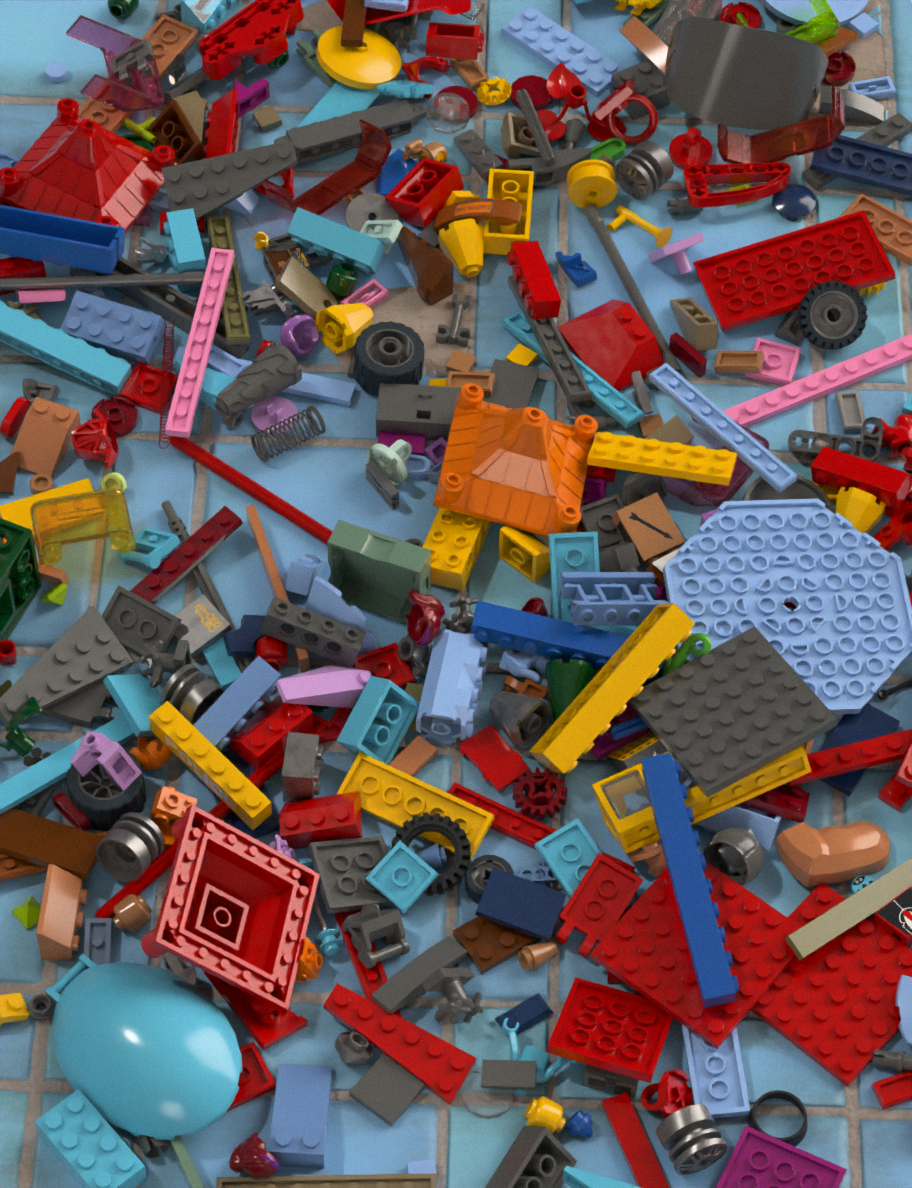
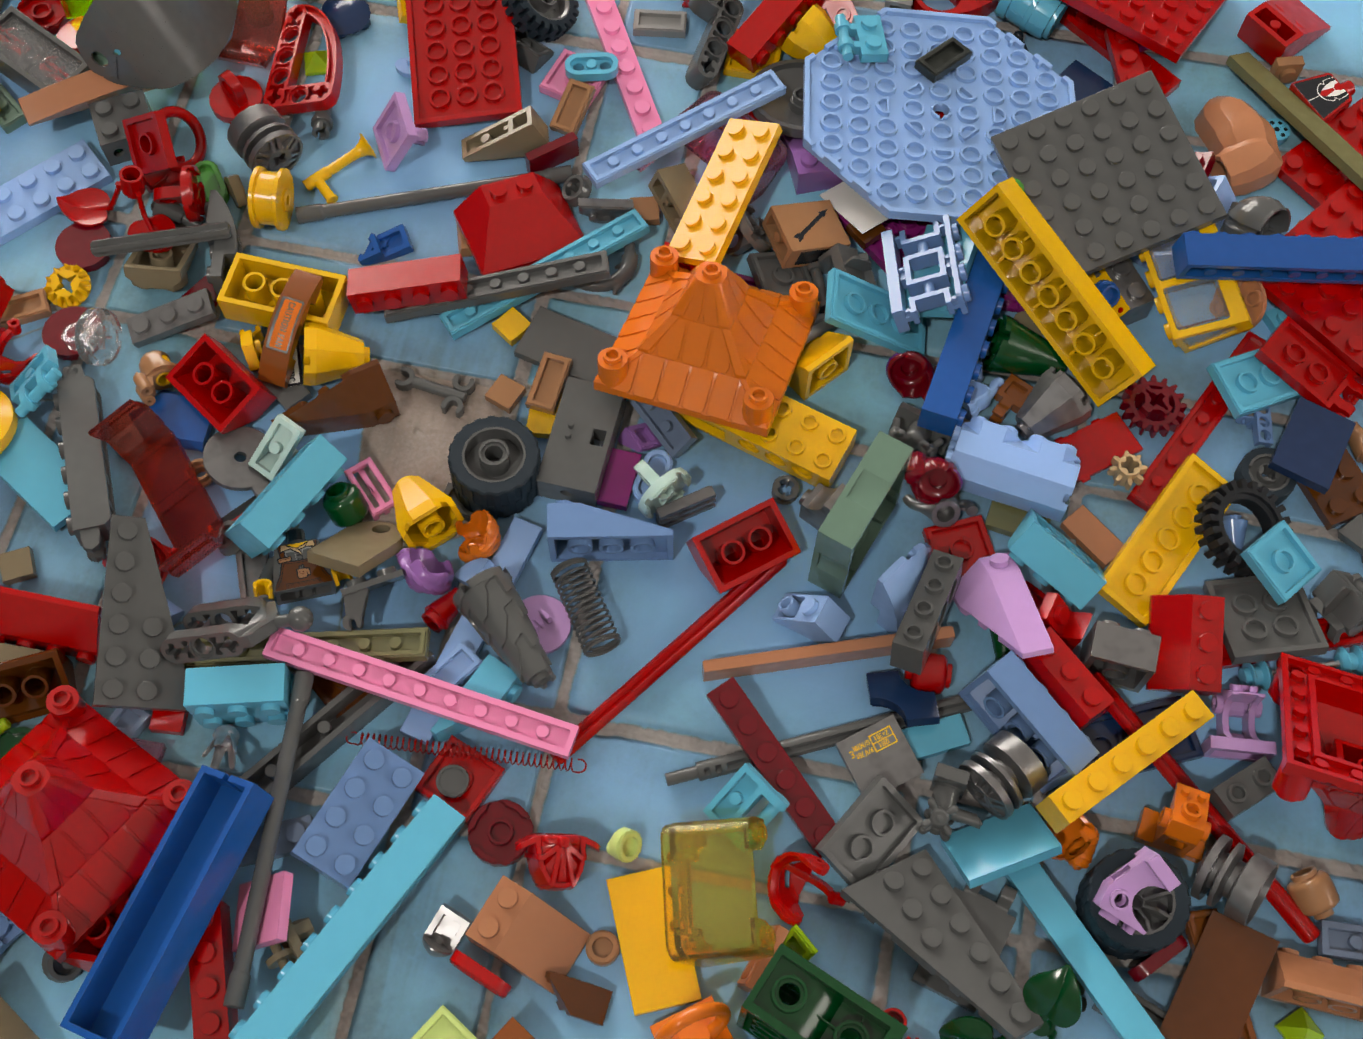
camera: 80 degrees left, 10 degrees up
none -> red tile [153,165,206,222]
none -> dark grey piece [160,597,314,664]
none -> dark grey piece [436,765,470,798]
none -> light blue tile [454,558,495,586]
none -> orange hair [455,510,501,563]
none -> medium blue slope [547,500,673,562]
none -> medium azure plate [565,52,619,82]
none -> red slope [686,497,801,594]
none -> red helmet [767,851,846,926]
none -> medium azure plate [834,14,889,63]
none -> pearl dark grey tile [914,37,972,83]
none -> red slope [1039,592,1093,650]
none -> blue plate [1095,280,1120,307]
none -> tan gear [1107,450,1148,491]

